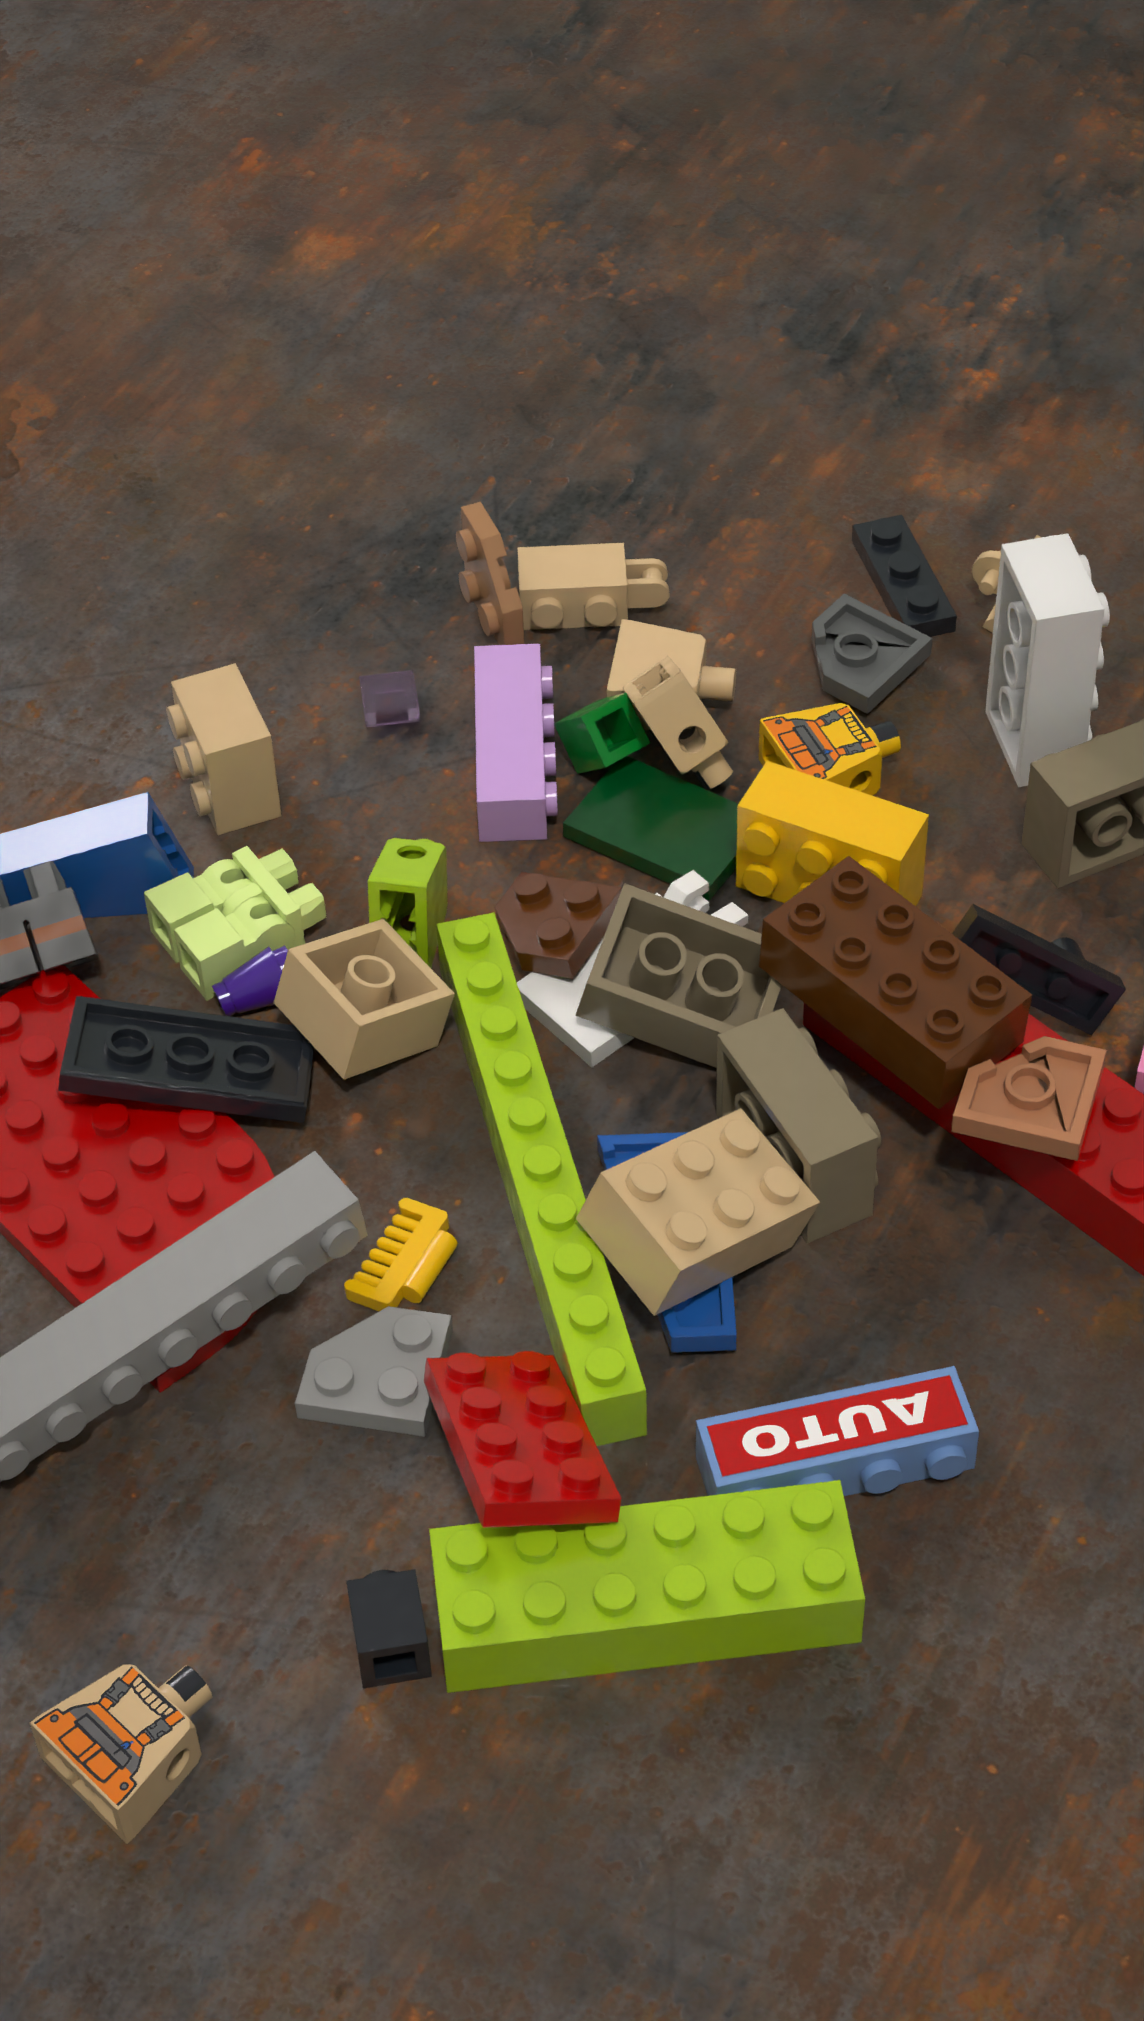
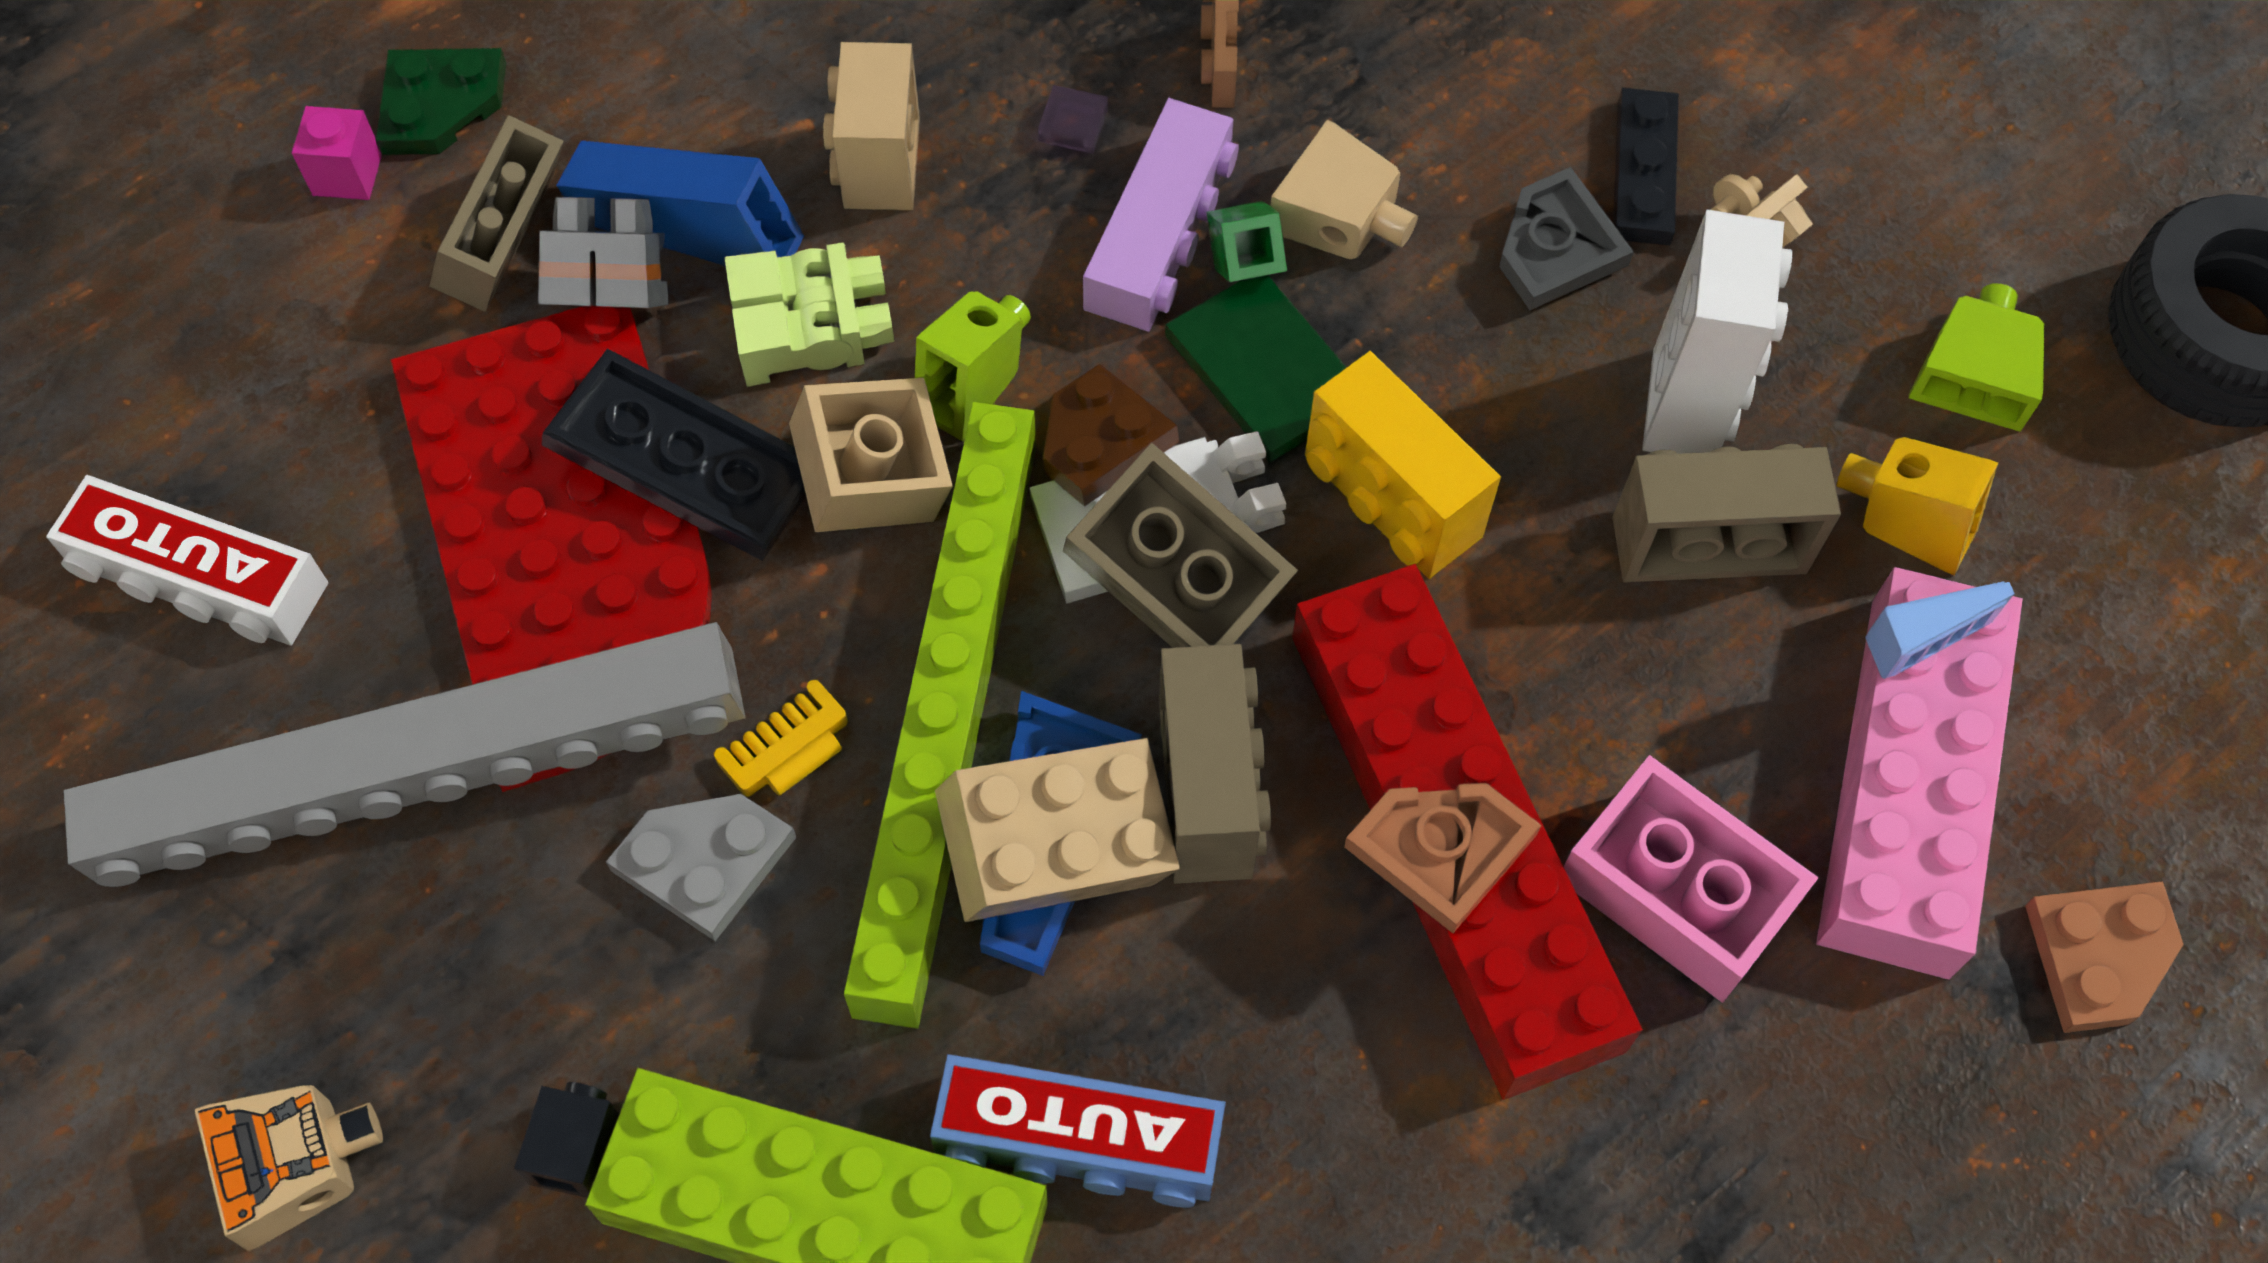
camera: 20 degrees right, 15 degrees up
dark purple cone [212,945,288,1016] -> none
red plate [424,1351,622,1528] -> none
tan brick [517,543,669,630] -> none
tan torso [622,656,733,790] -> none
torso [759,703,901,796] -> none
reddish brown brick [759,856,1032,1109] -> none
black piece [952,904,1126,1036] -> none

